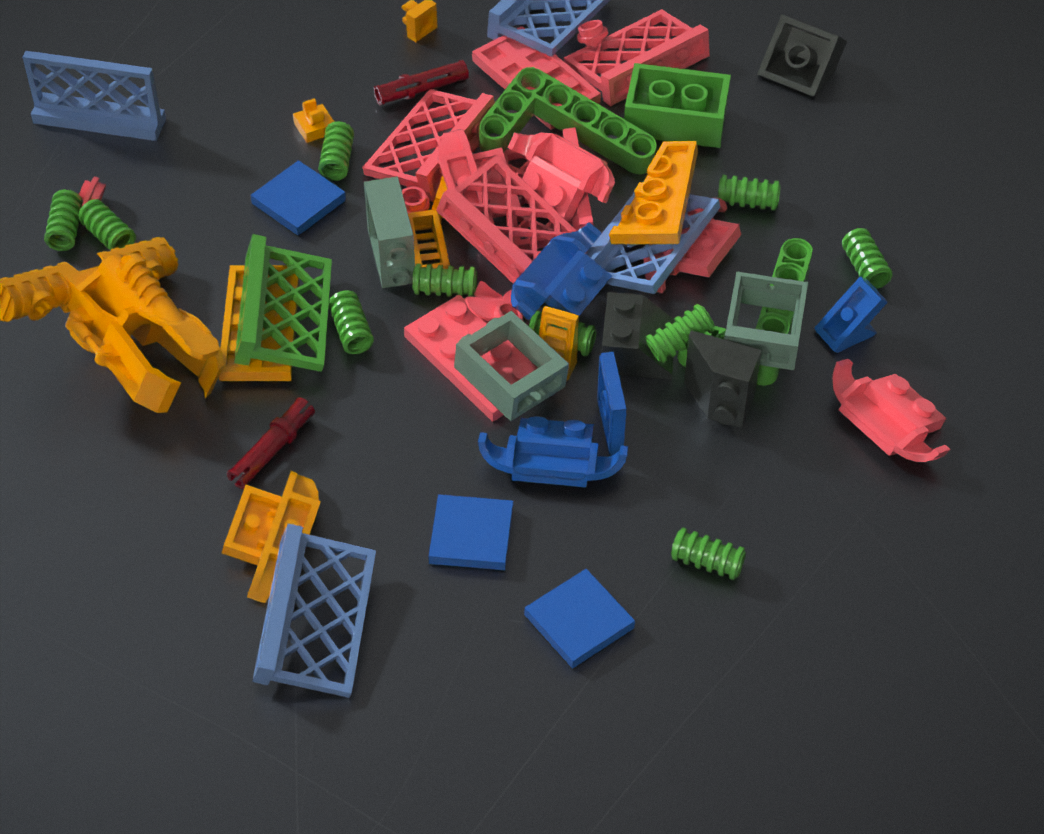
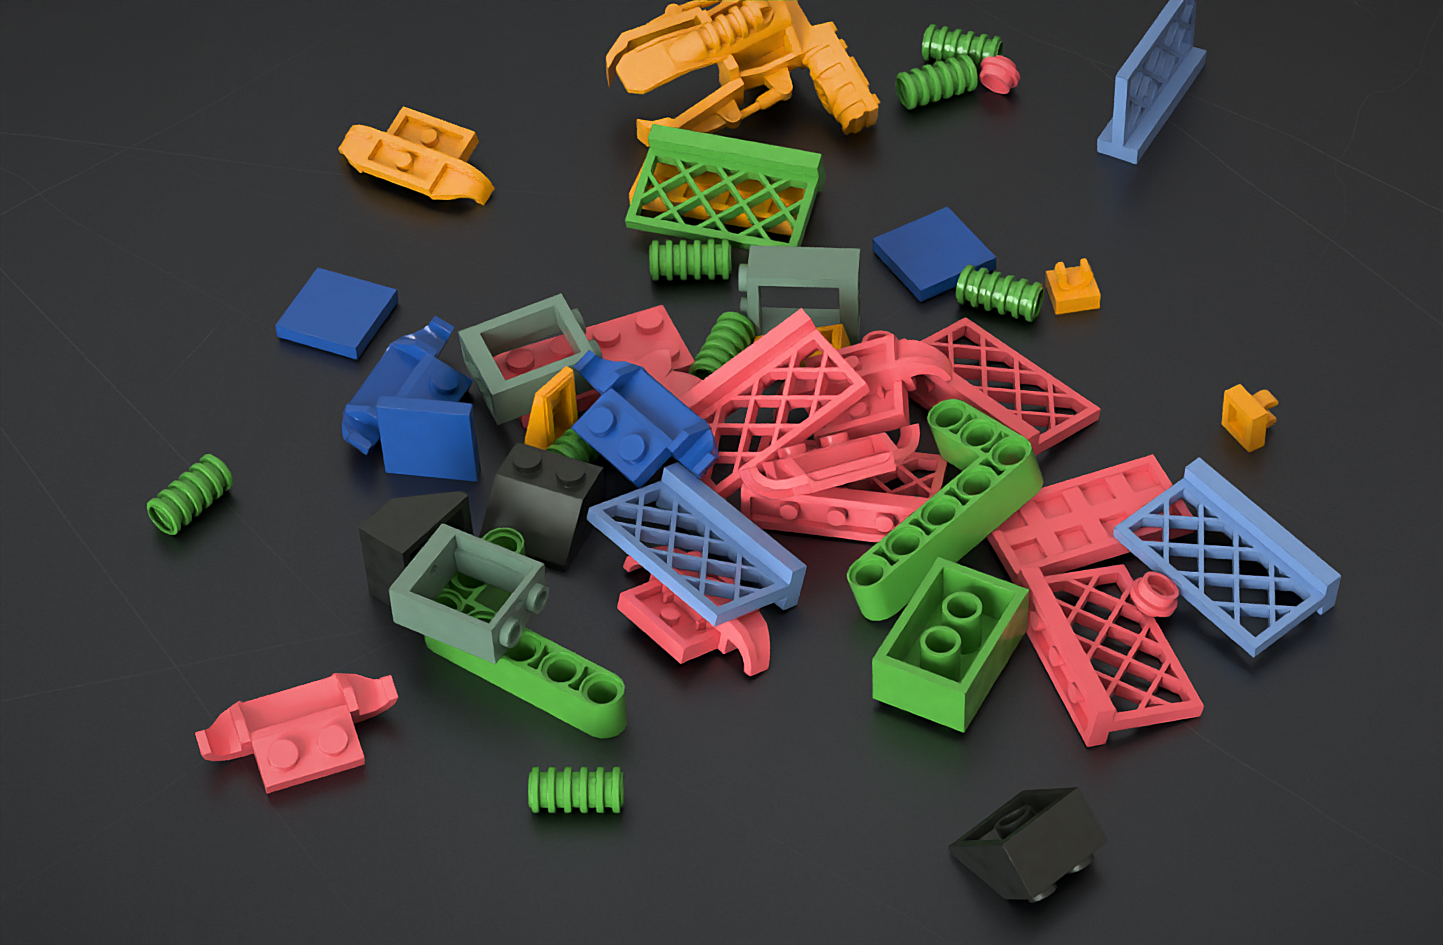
camera: 110 degrees right, 5 degrees down
dark red pin [226,397,315,489] -> none
medium blue fence [252,523,376,698] -> none
dark red pin [373,60,469,105] -> none
blue tile [524,569,635,669] -> none
light orange wing [609,141,698,244] -> none
bright green piece [646,304,715,363] -> none
bright green piece [718,175,781,211] -> none
blue slope [814,276,888,353] -> none

